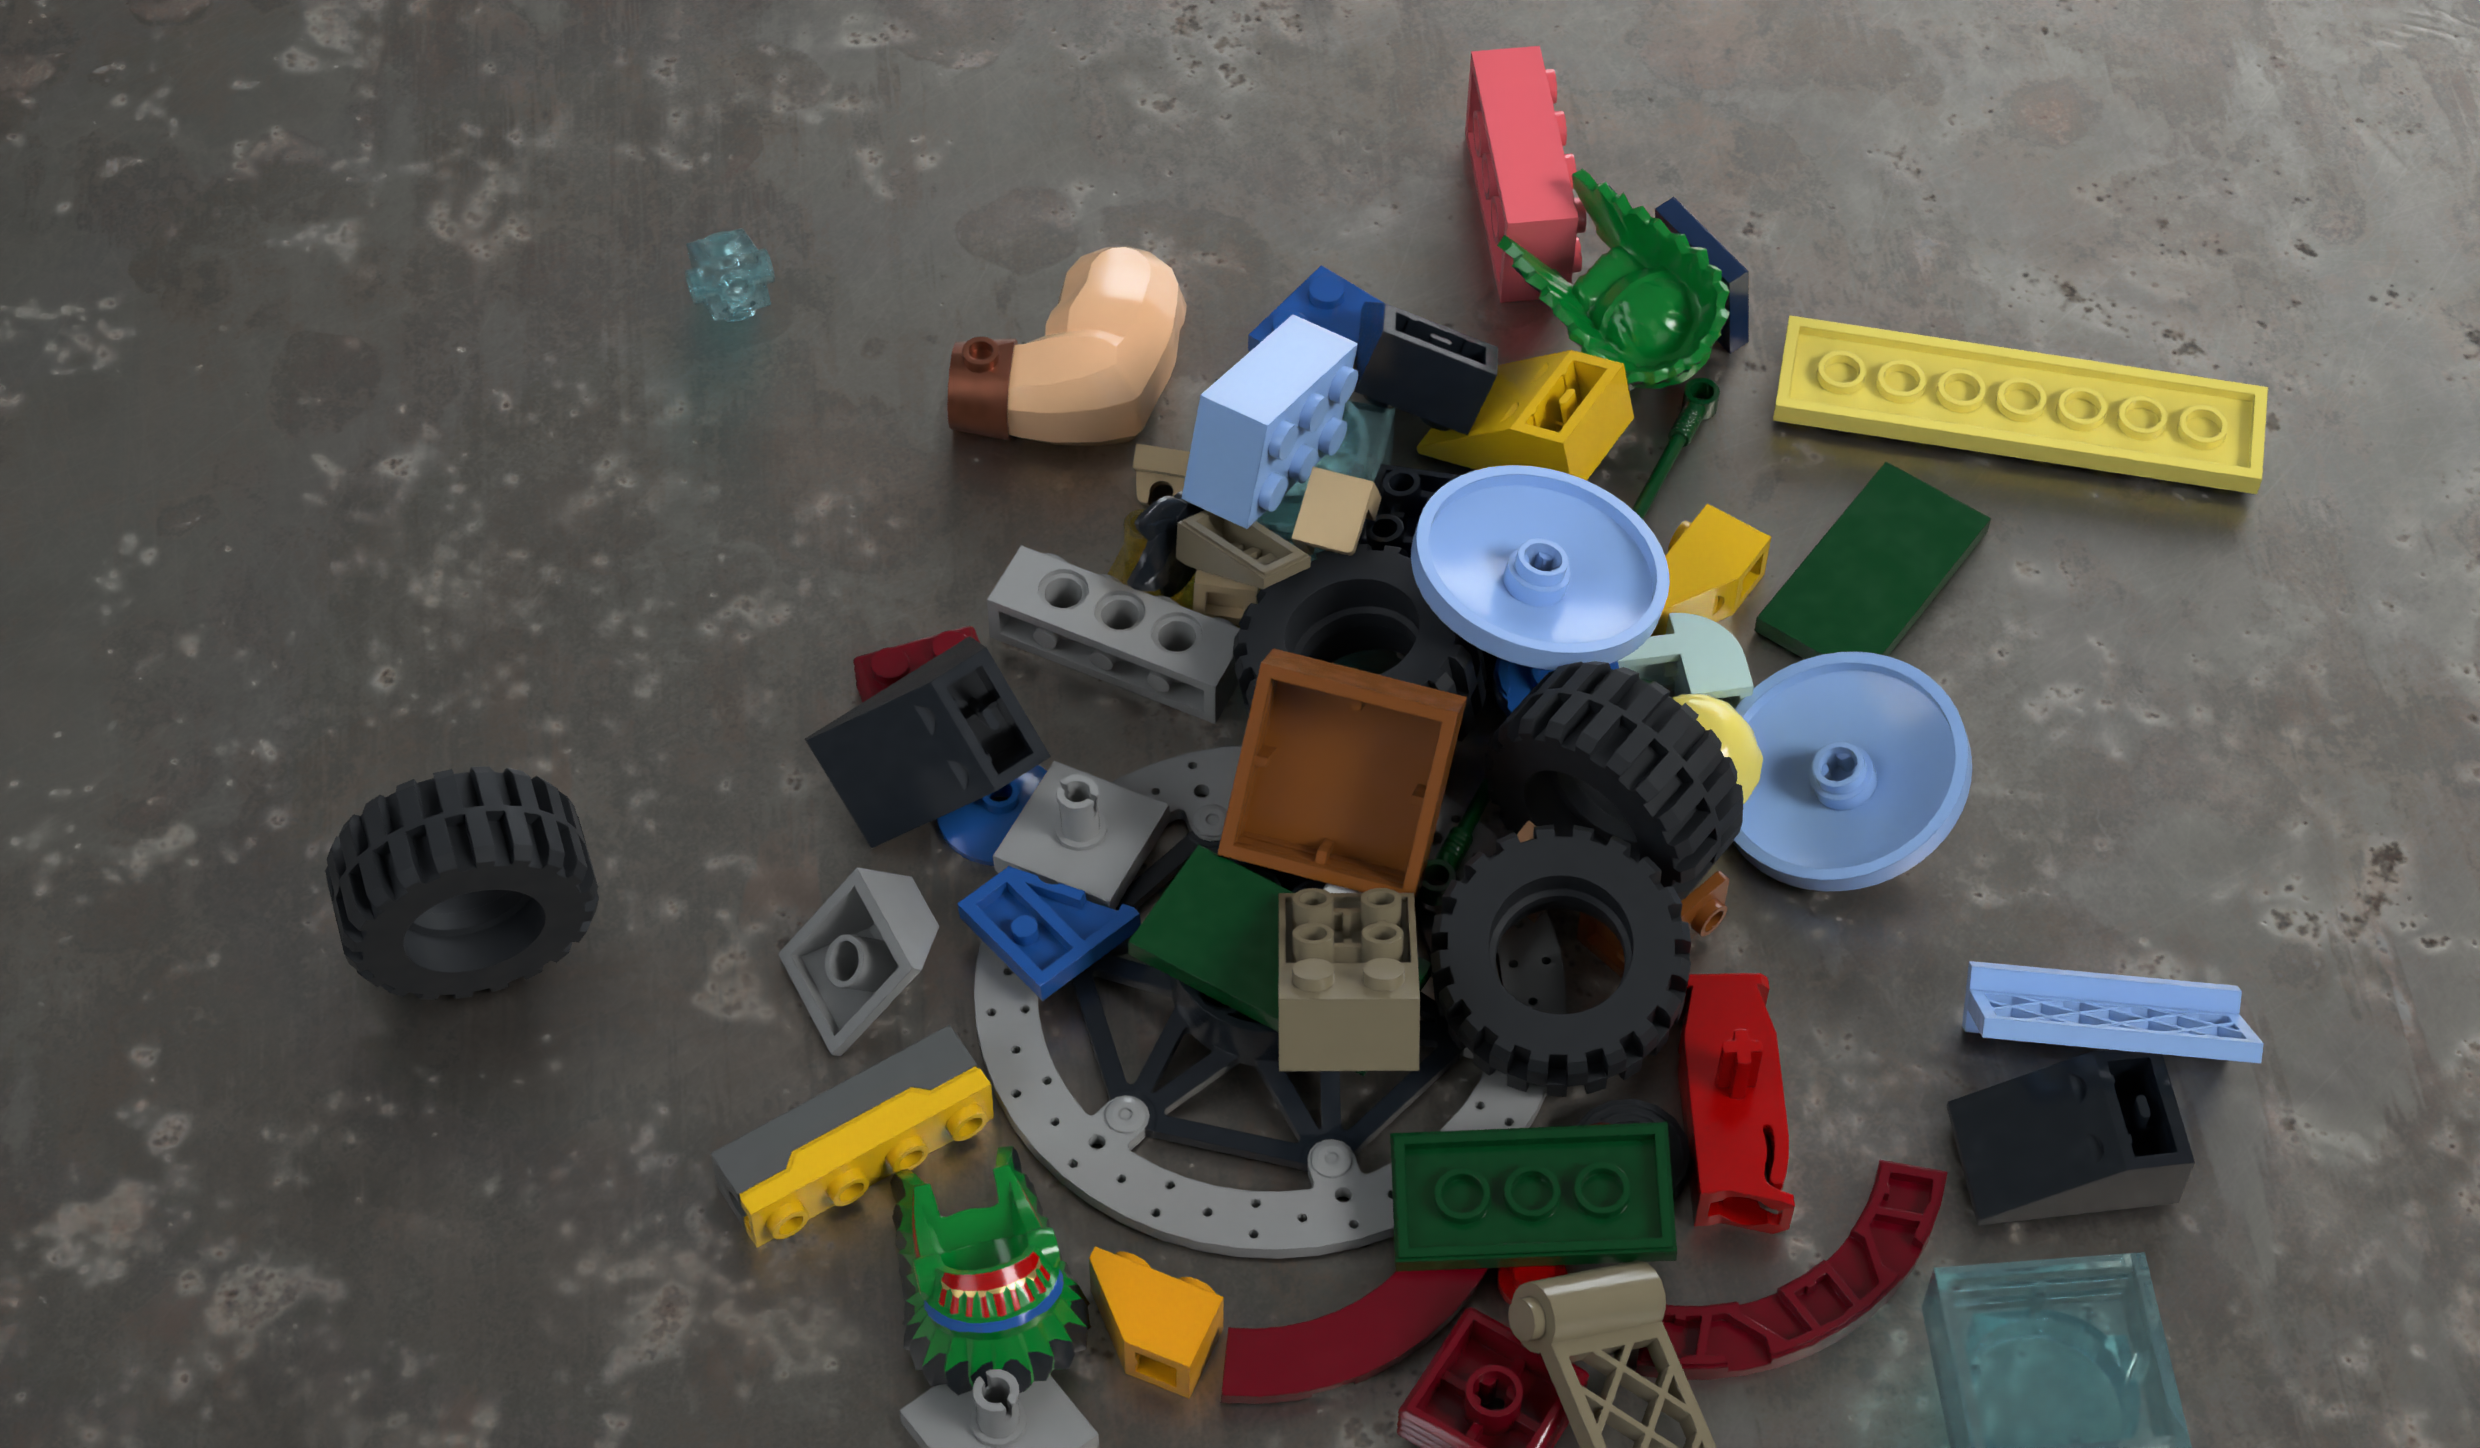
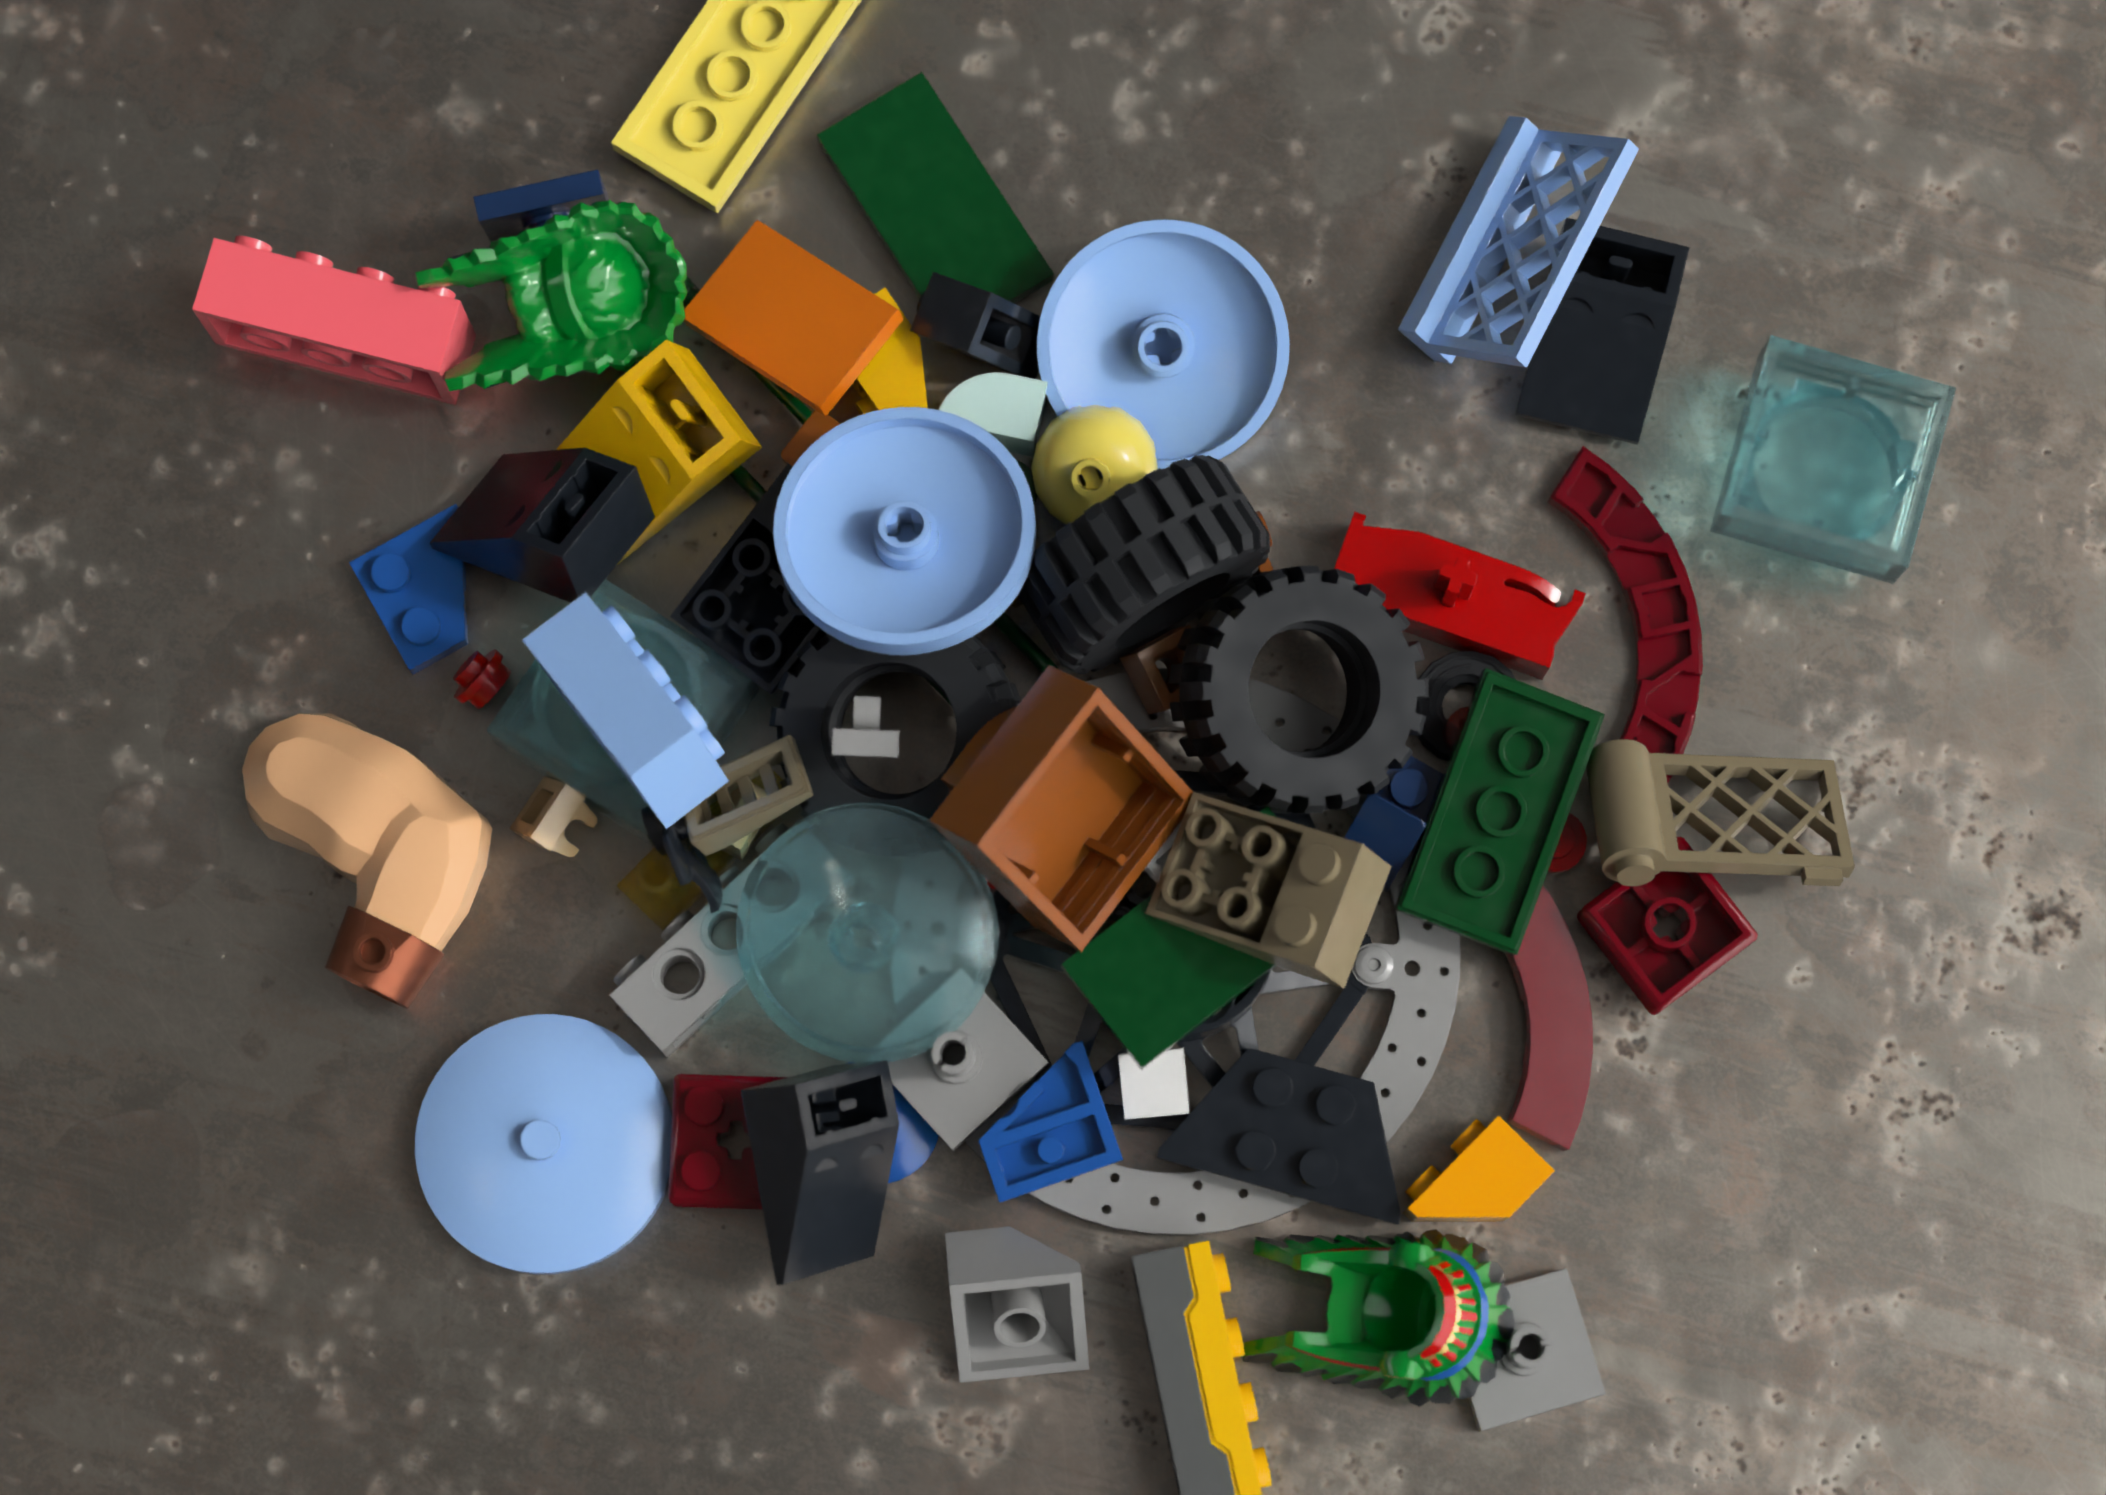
camera: 70 degrees left, 25 degrees up
clear light blue brick [685,228,775,322] -> none
tan panel [1291,466,1382,556] -> none
none -> light blue dish [415,1014,672,1275]
none -> orange tile [684,220,904,417]
none -> clear light blue dish [736,803,998,1063]
none -> light grey tile [832,696,900,758]
none -> black slope [910,272,1040,379]
none -> white tile [1118,1047,1190,1120]
none -> black wing [1155,1048,1401,1225]
none -> dark blue slope [1344,756,1443,892]

